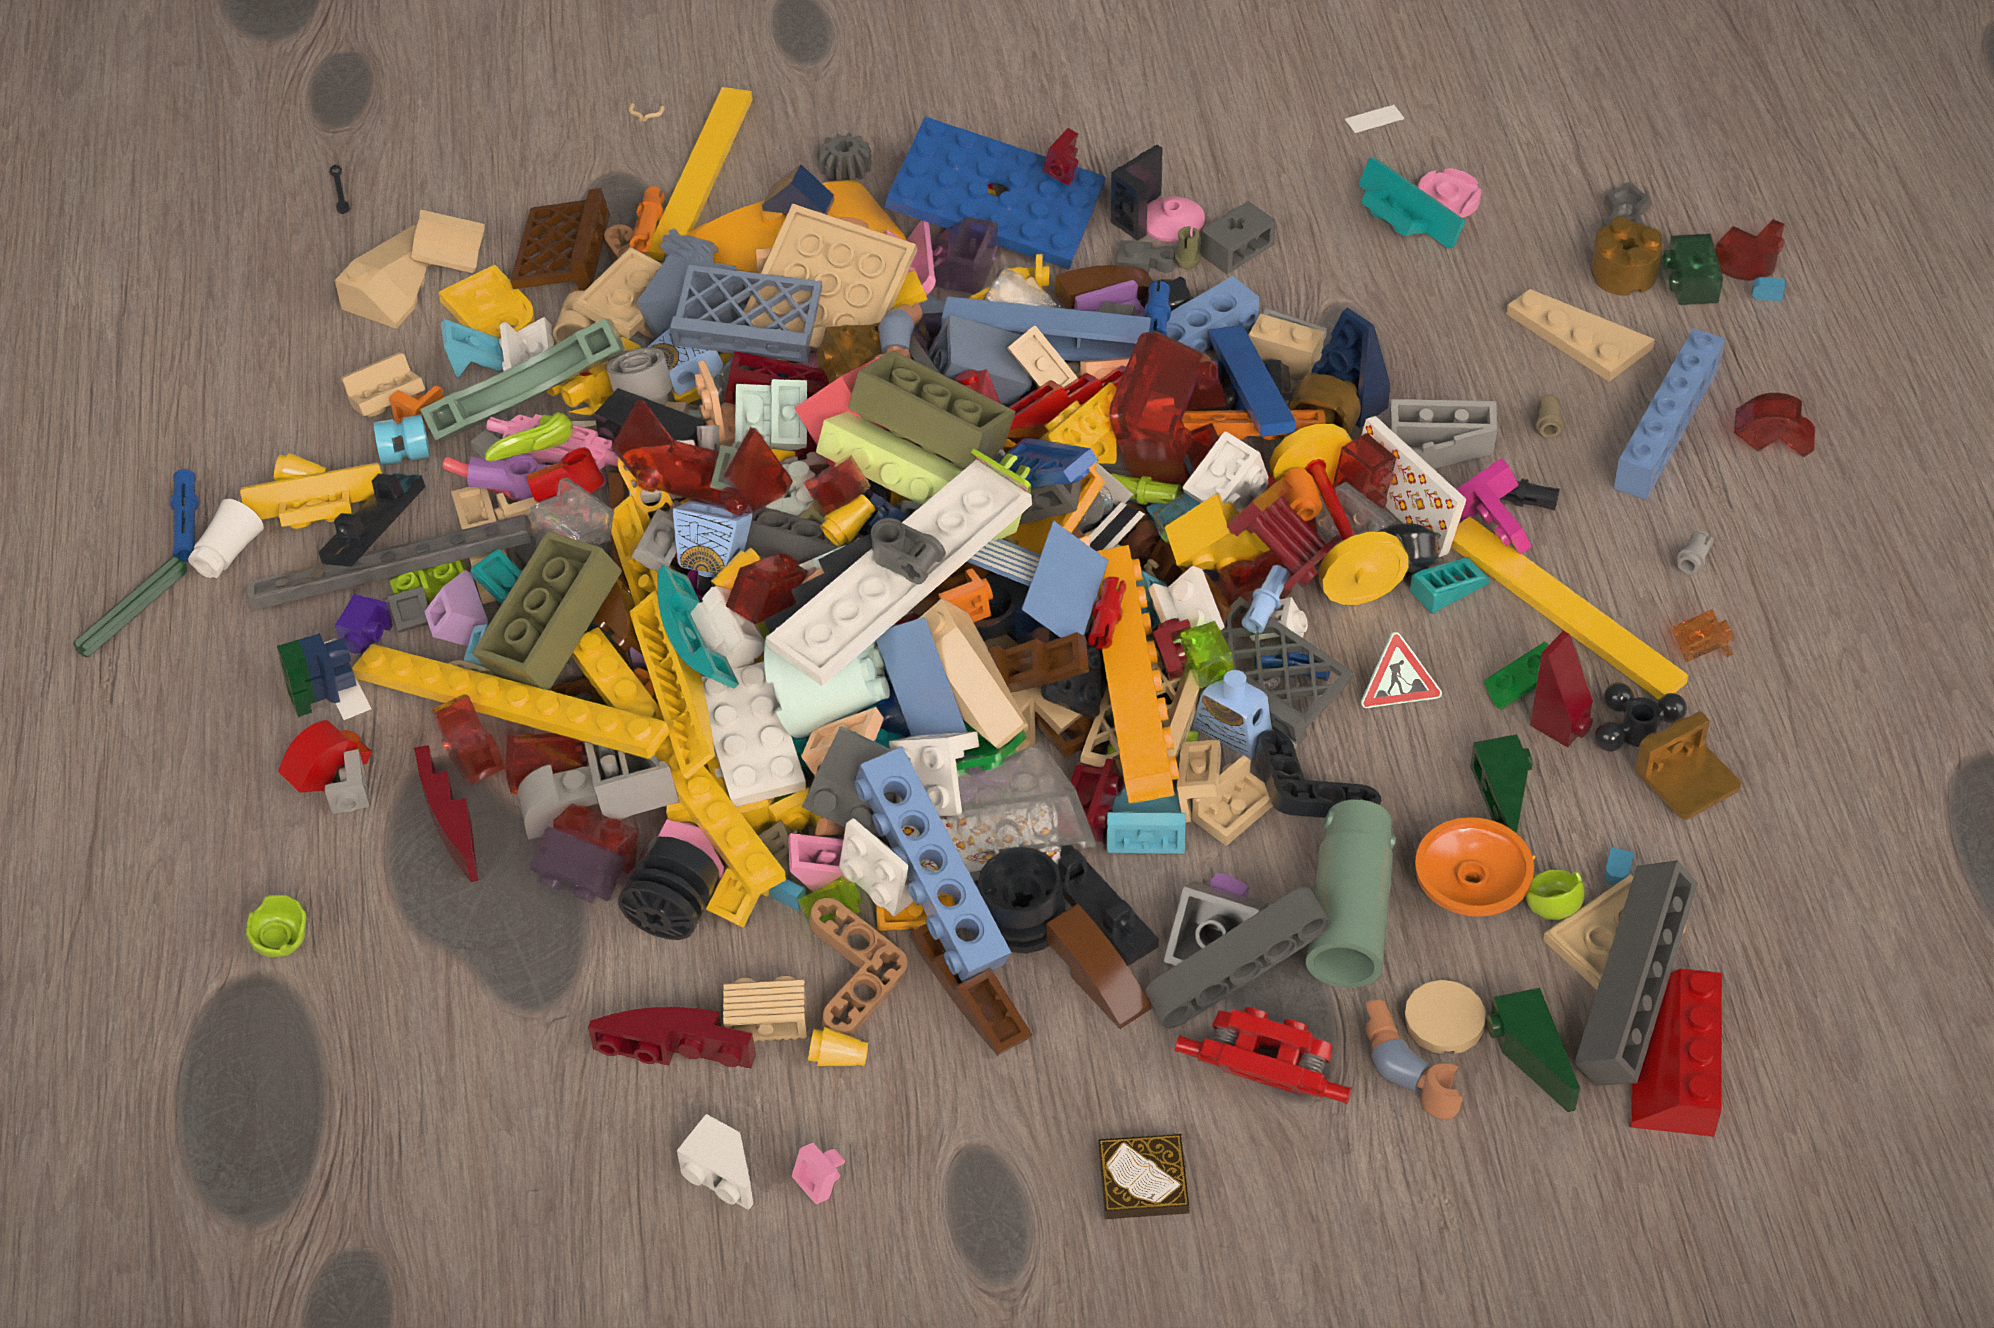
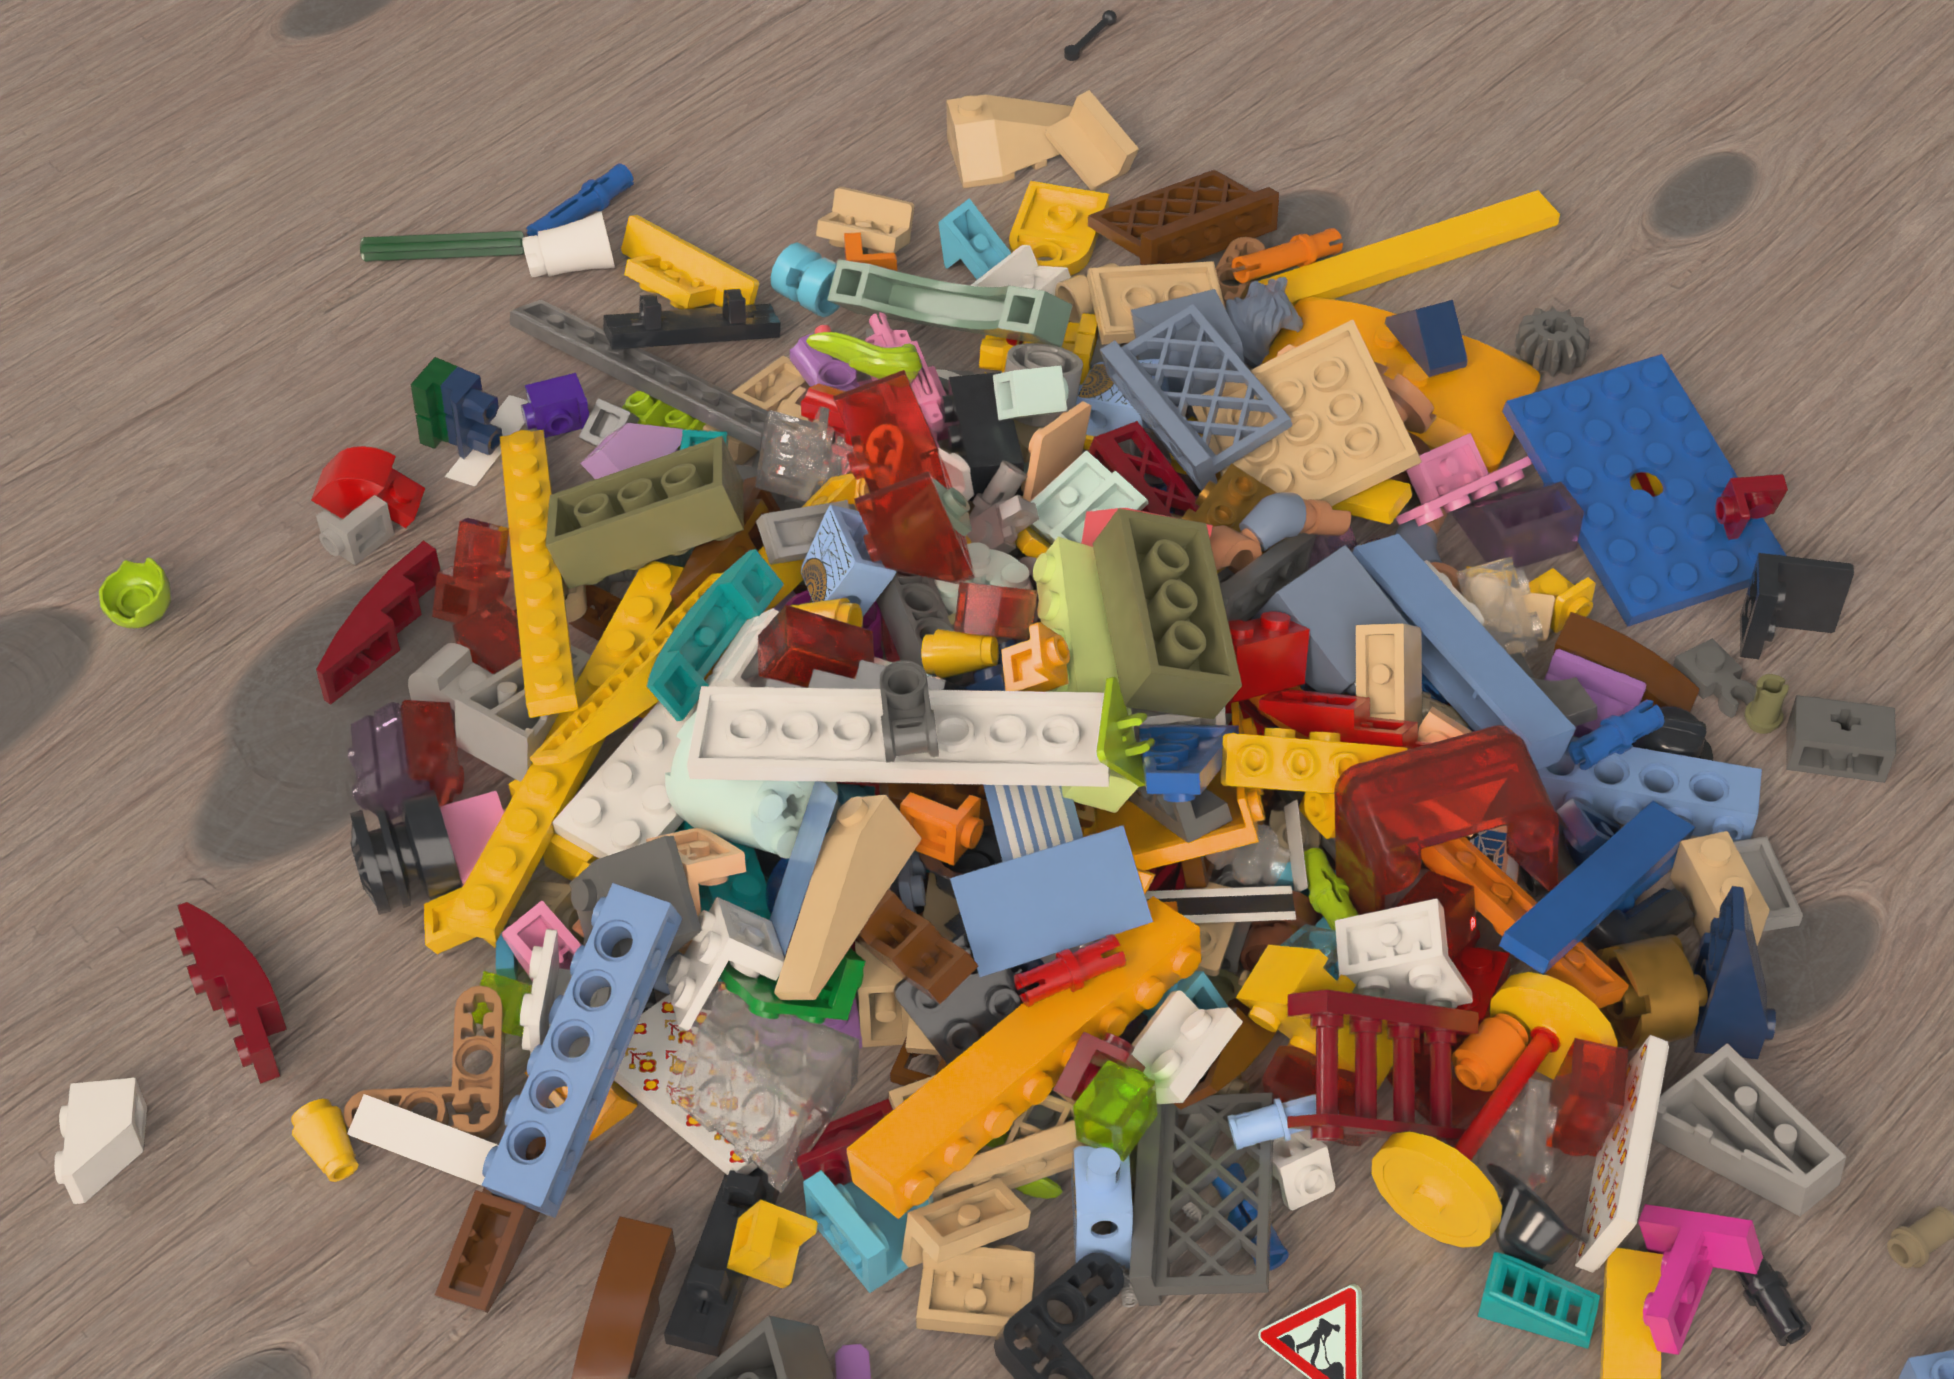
camera: 50 degrees right, 0 degrees up
yellow cone [274,453,328,481] -> none
tan piece [629,103,664,122] -> none
tan brick [723,976,807,1042] -> none
bright pink tile [791,1143,845,1204] -> none
black wheel [978,847,1066,954] -> none
bright pink dish [1147,196,1205,242] -> none
none -> white sticker [347,1094,499,1186]
none -> yellow panel [727,1200,818,1288]
none -> light aqua brick [993,365,1069,420]
none -> light orange bracket [1001,622,1070,692]

